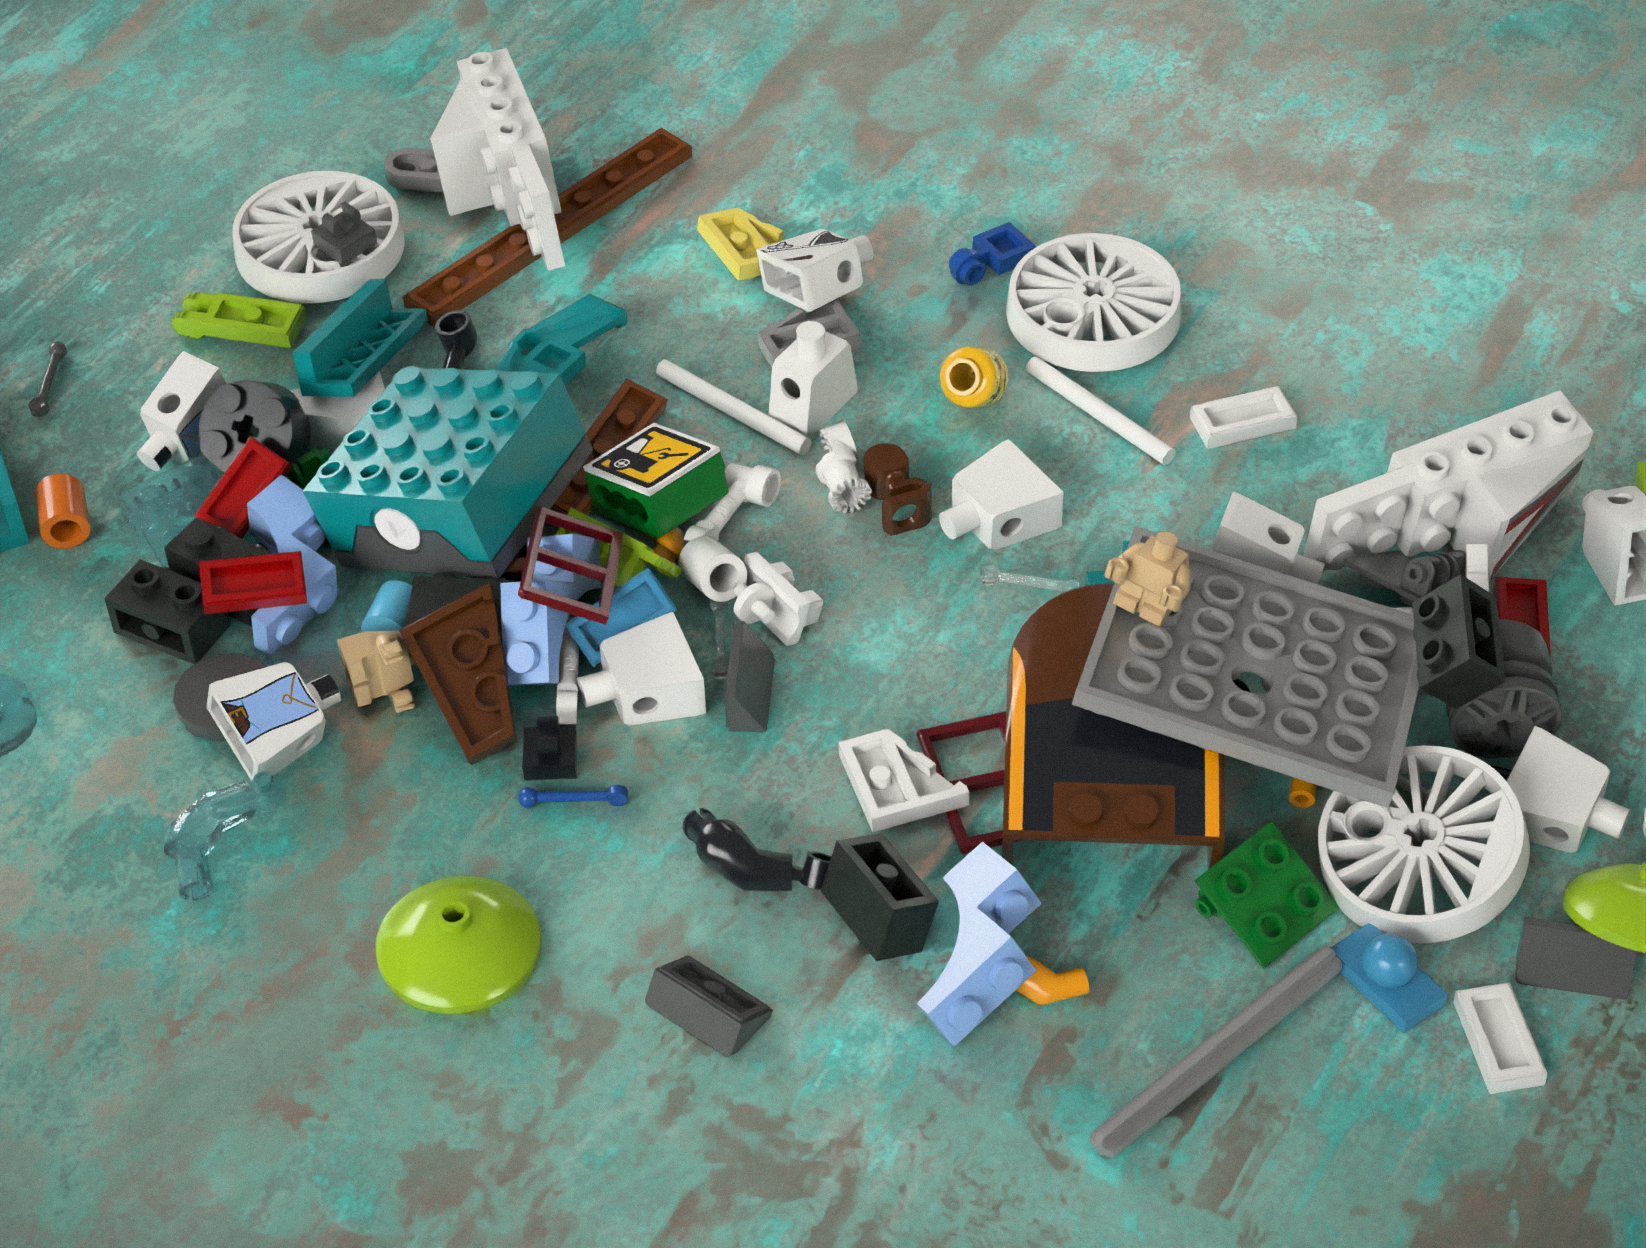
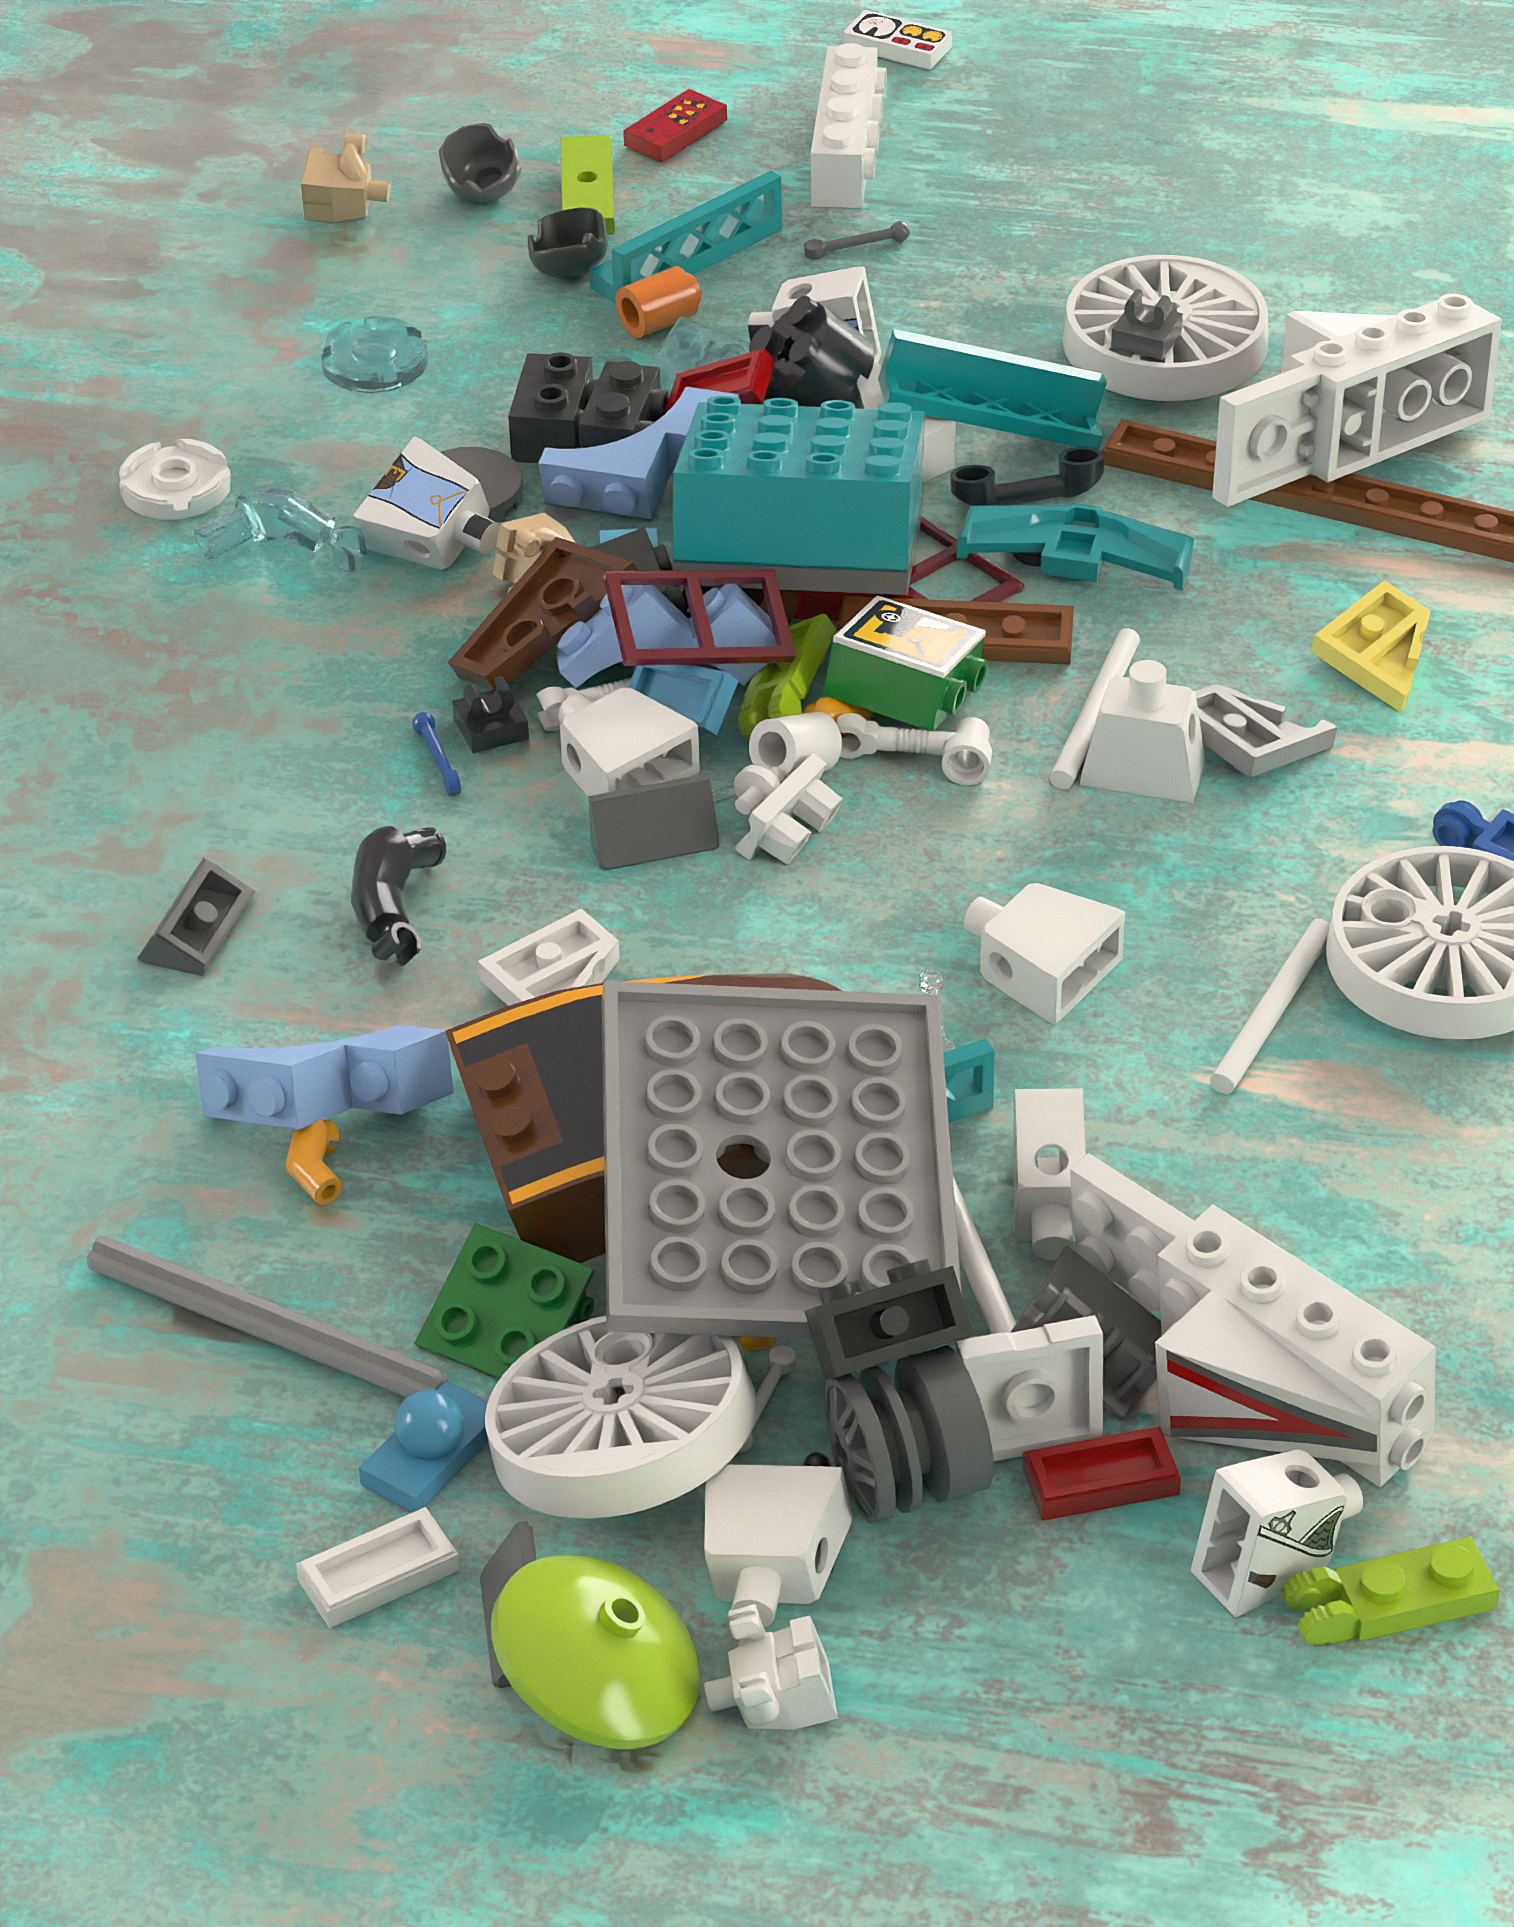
camera: 70 degrees right, 5 degrees down
lime hinge [171,291,306,348] -> none
red tile [199,551,307,614] -> none
lime dish [376,875,541,1014] -> none
white torso [756,229,874,312] -> none
white connector [816,421,872,514] -> none
pearl dark grey brick [821,833,939,961] -> none
reddish brown leg [863,443,932,535] -> none
yellow head [939,346,1009,408] -> none
tan piece [1104,531,1191,627] -> none
white tile [1190,386,1297,449] -> none
none -> white tile [119,439,231,520]

